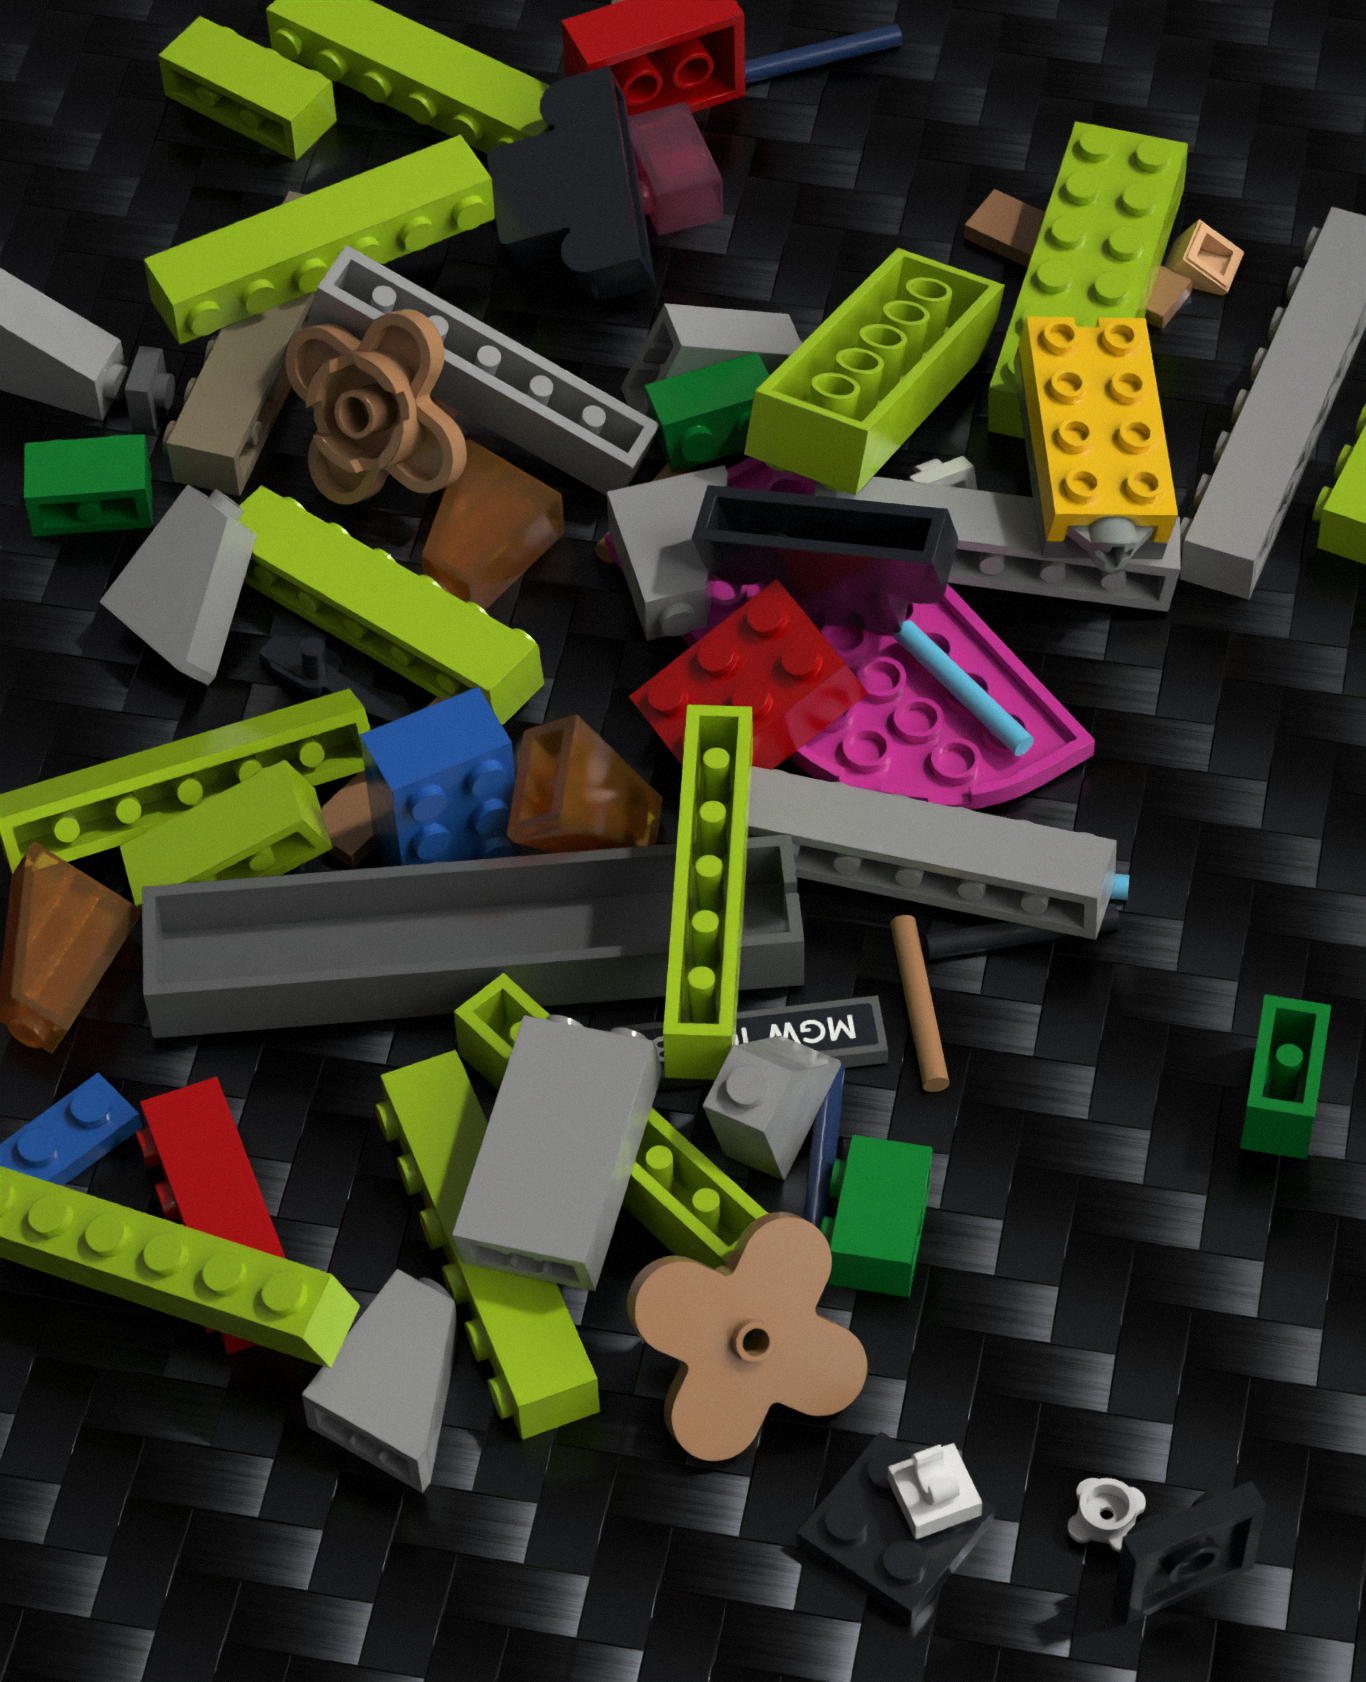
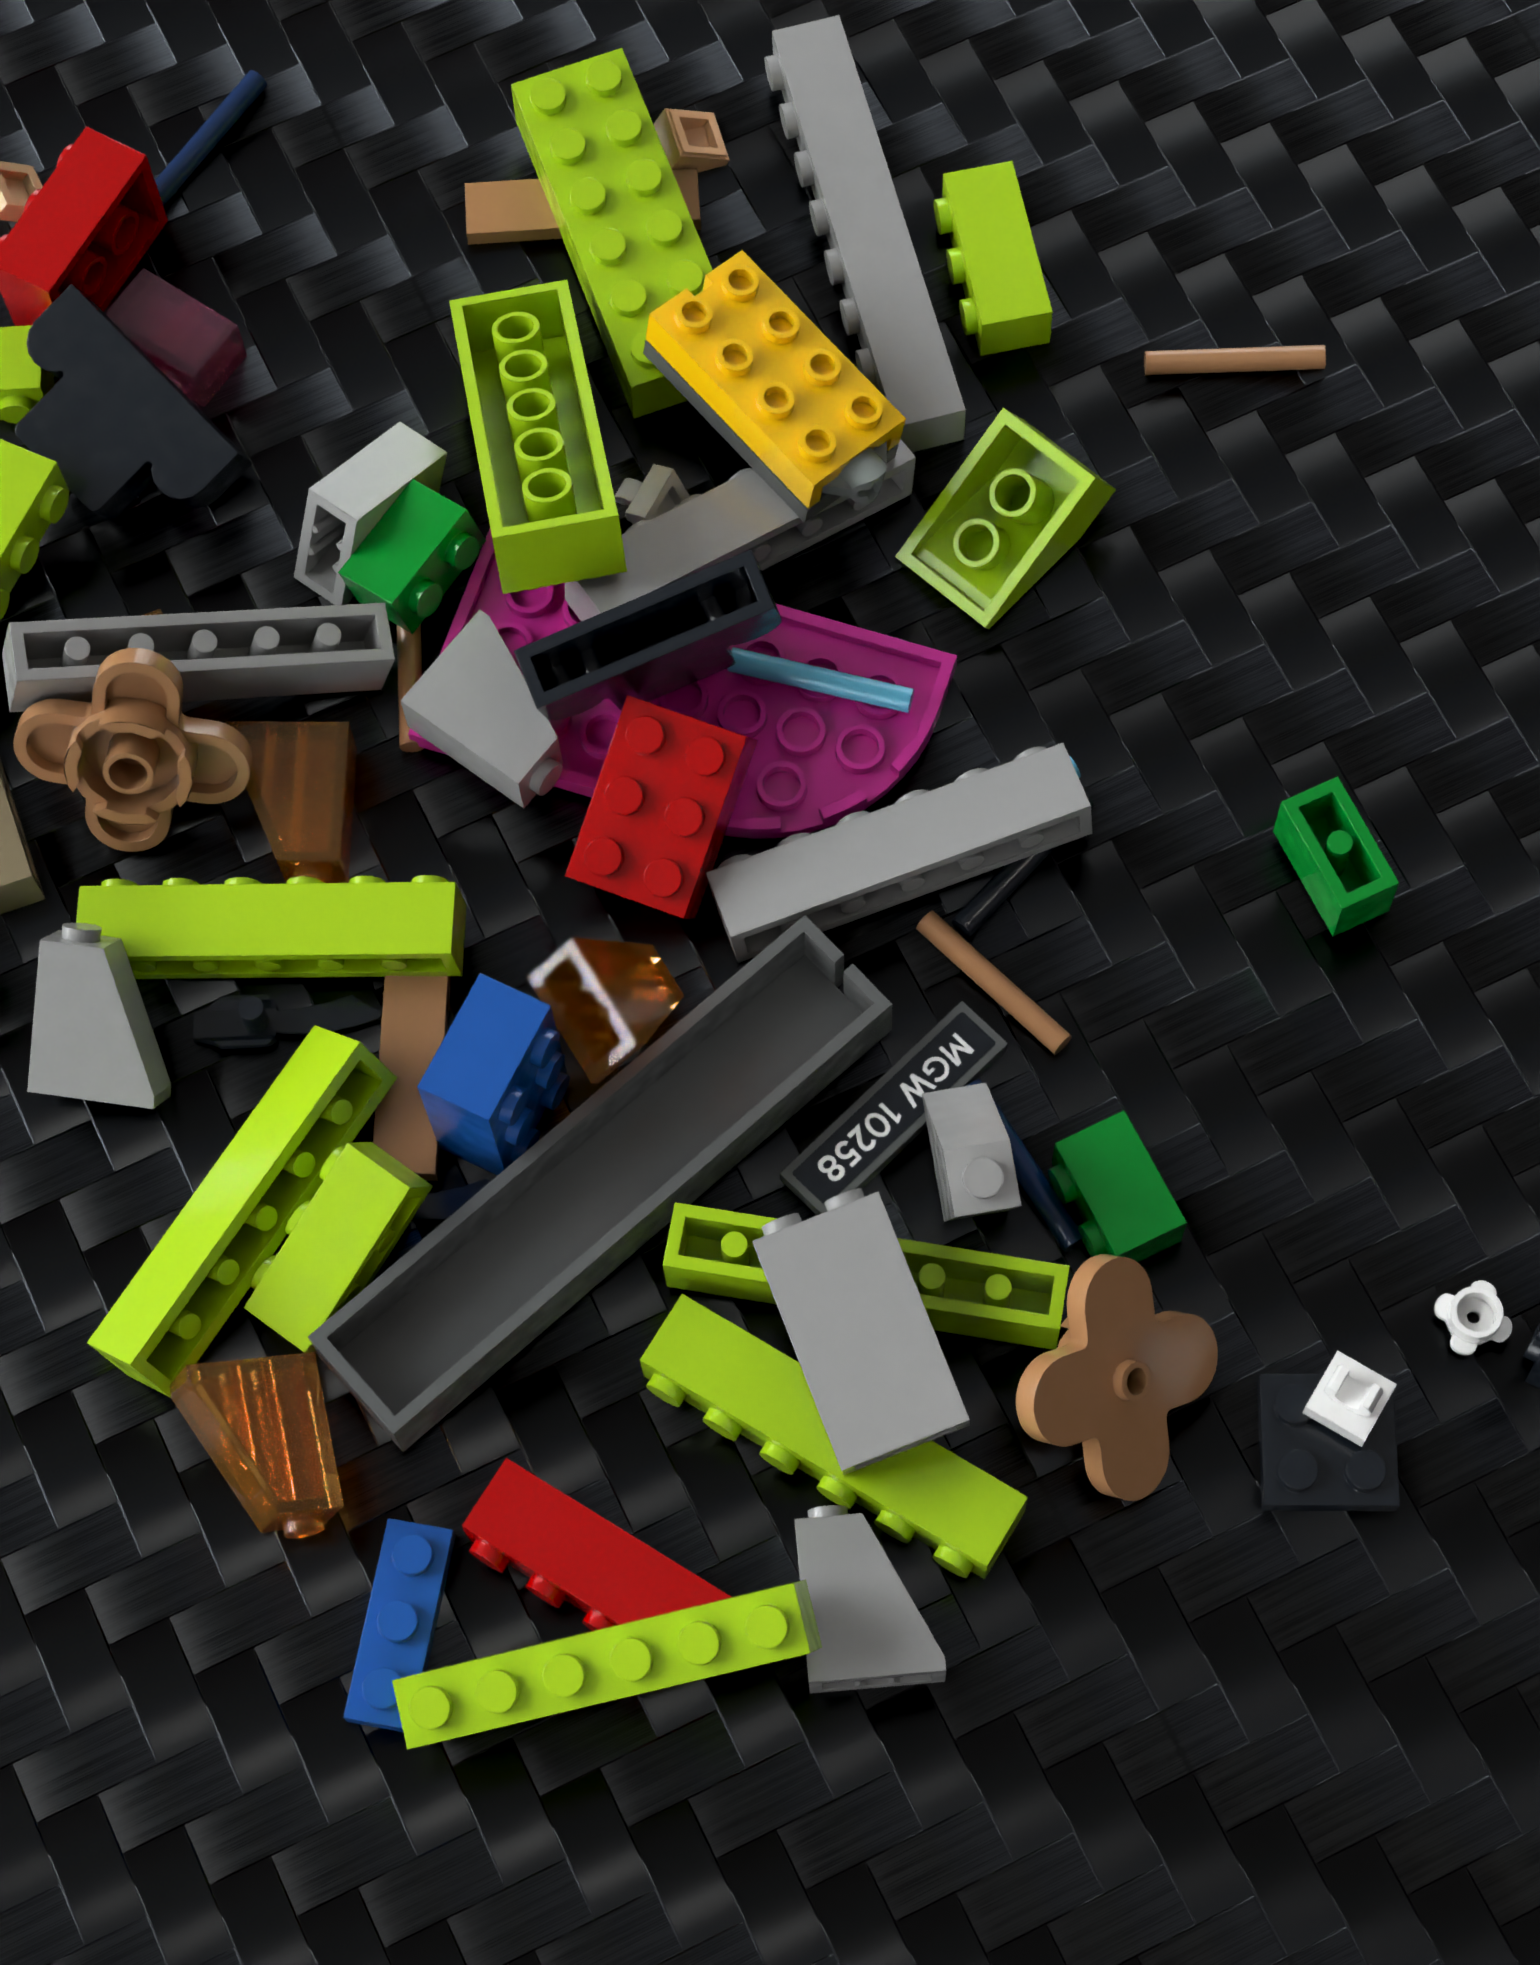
camera: 35 degrees left, 15 degrees up
lime brick [663,705,753,1080] -> none
none -> lime slope [895,408,1116,629]

